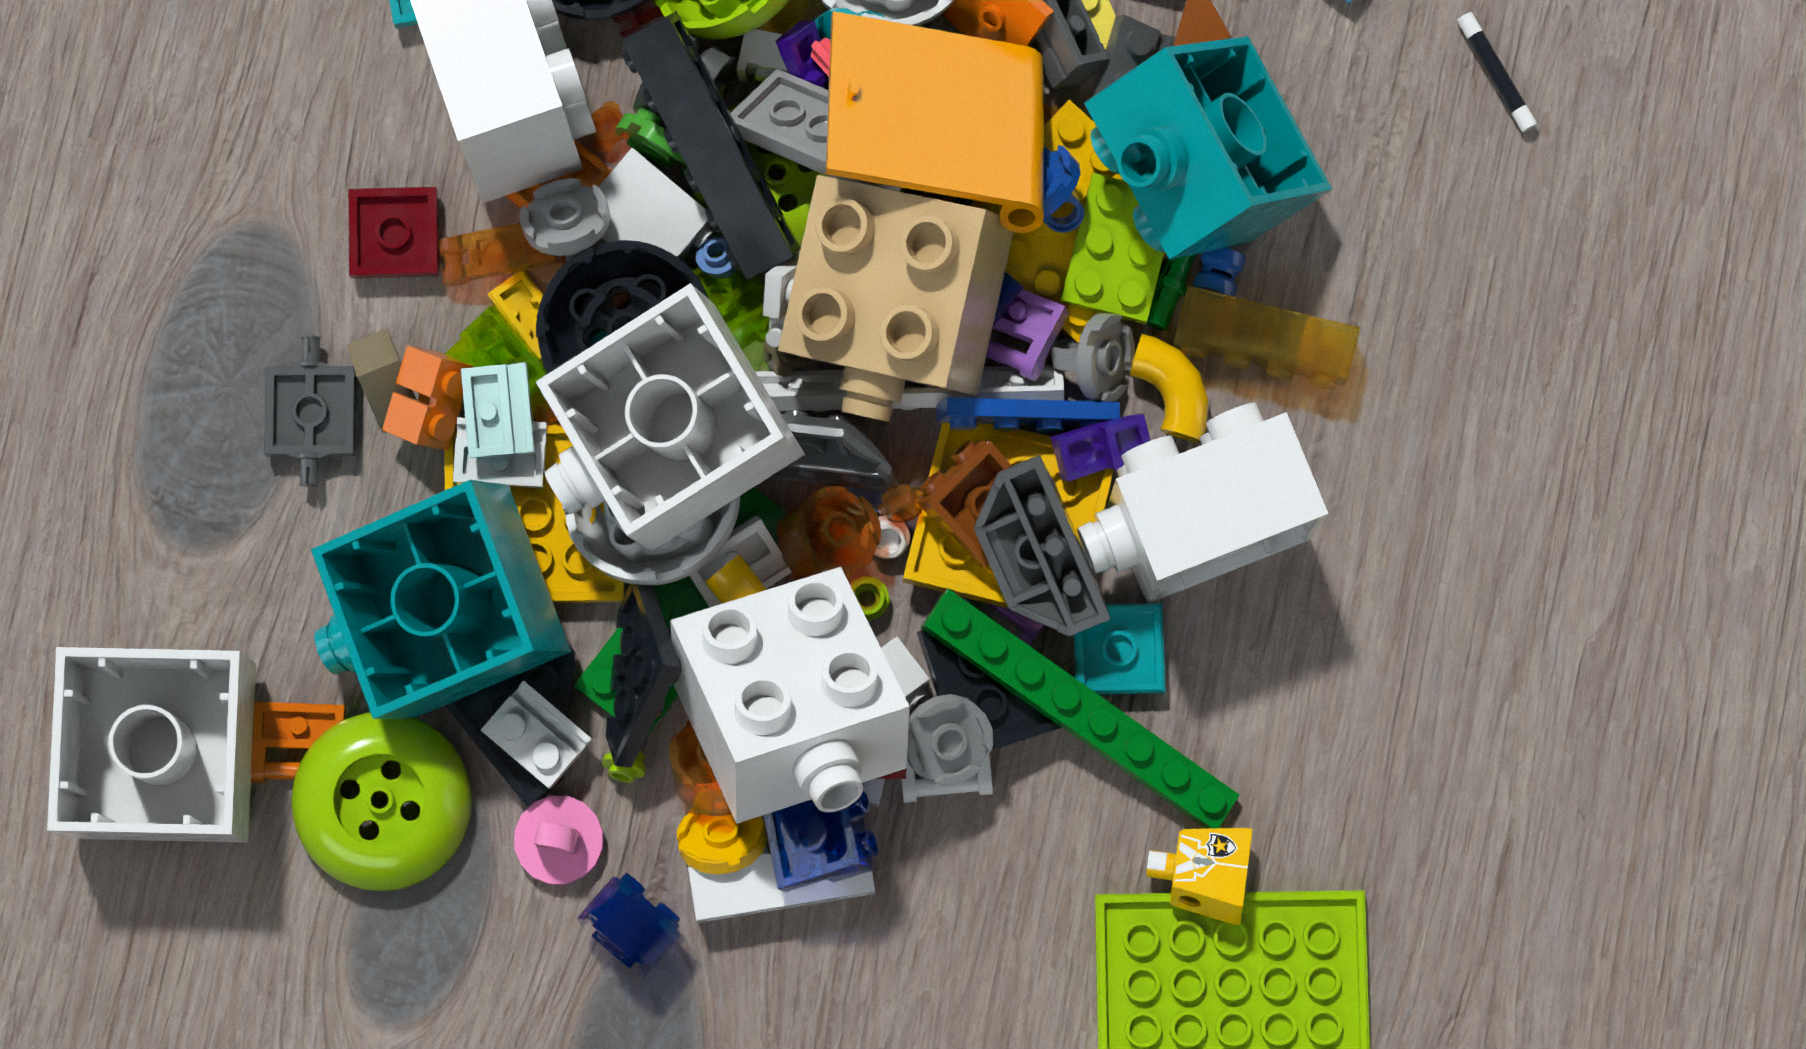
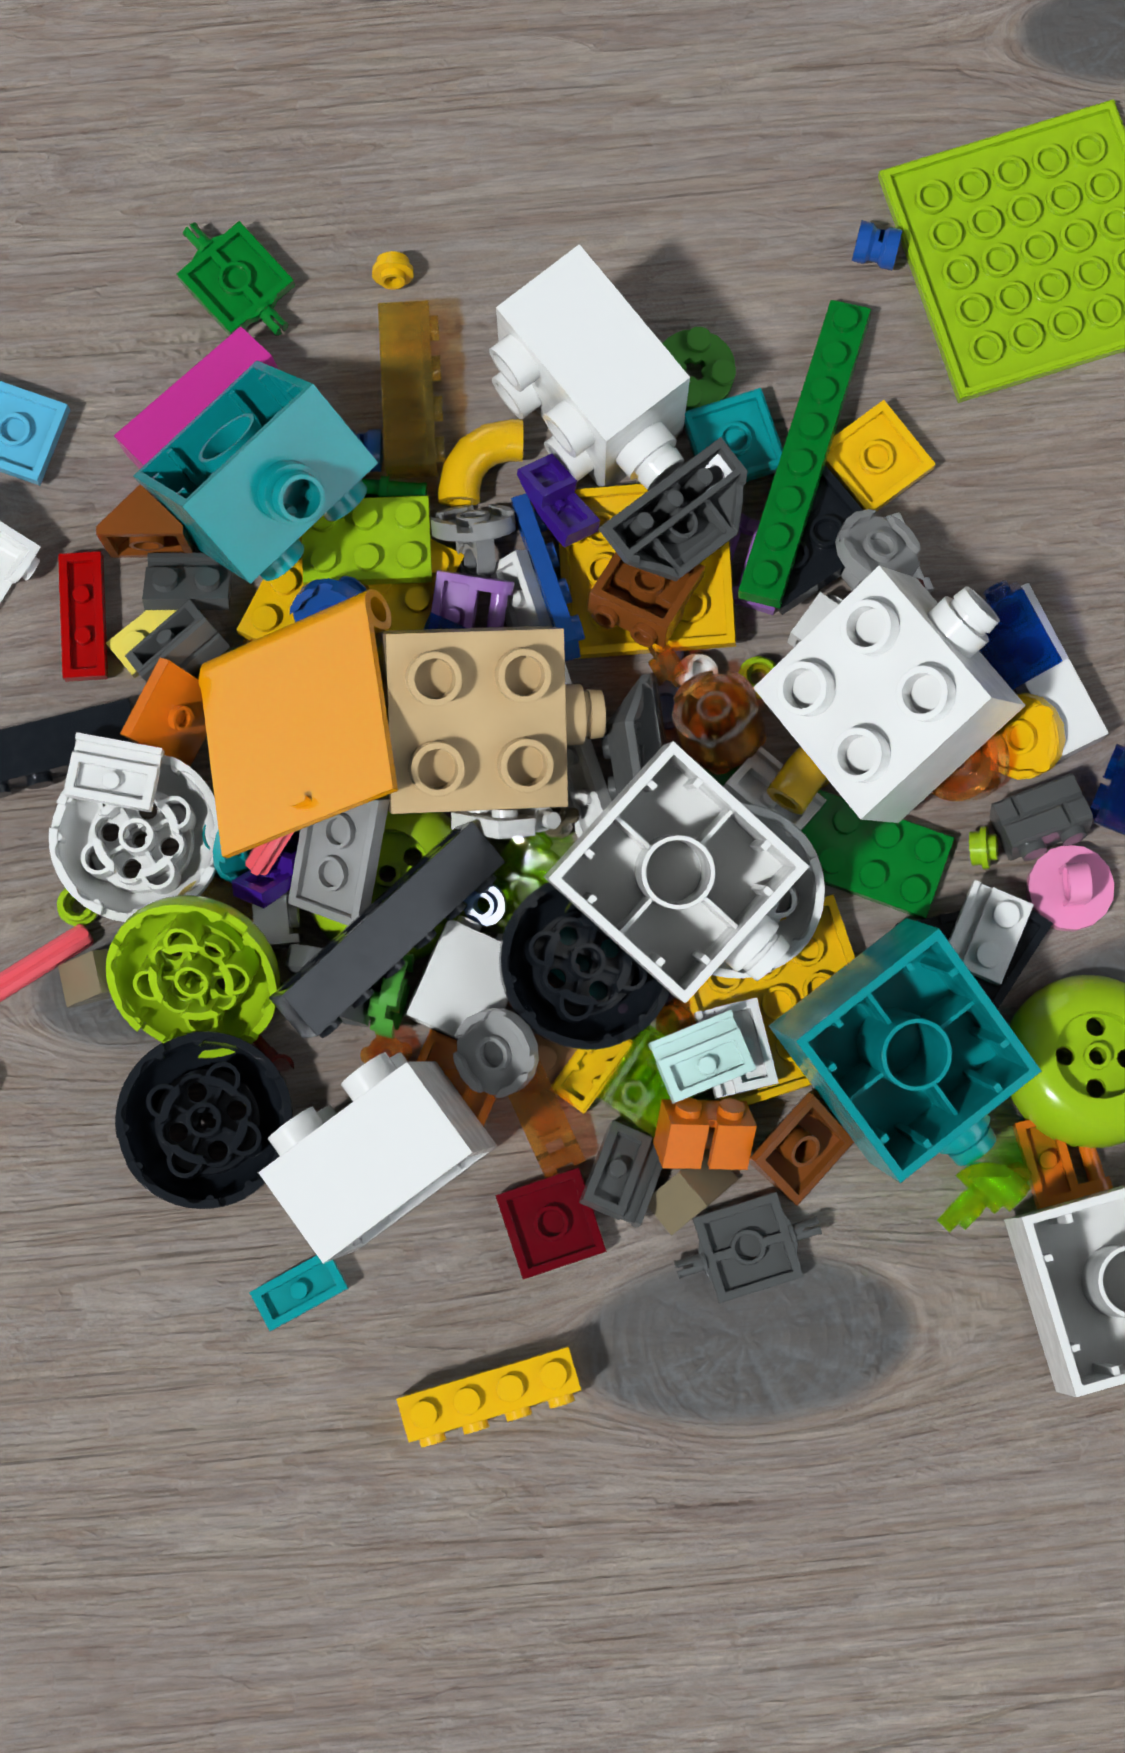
camera: 105 degrees left, 0 degrees up
black plate [605,584,681,768] -> none
yellow torso [1146,828,1253,925] -> none
black bar [1457,12,1537,133] -> none
none -> dark pink brick [114,326,279,469]
none -> green plate [176,221,295,336]
none -> yellow plate [372,251,414,290]
none -> yellow brick [396,1345,581,1448]
none -> dark grey plate [579,1120,662,1228]
none -> bright green plate [662,327,736,411]
none -> dark orange slope [749,1092,854,1206]
none -> yellow plate [825,400,936,512]
none -> blue wheel [852,220,902,271]
none -> clear neon green brick [937,1154,1032,1233]
none -> dark grey brick [989,773,1093,861]

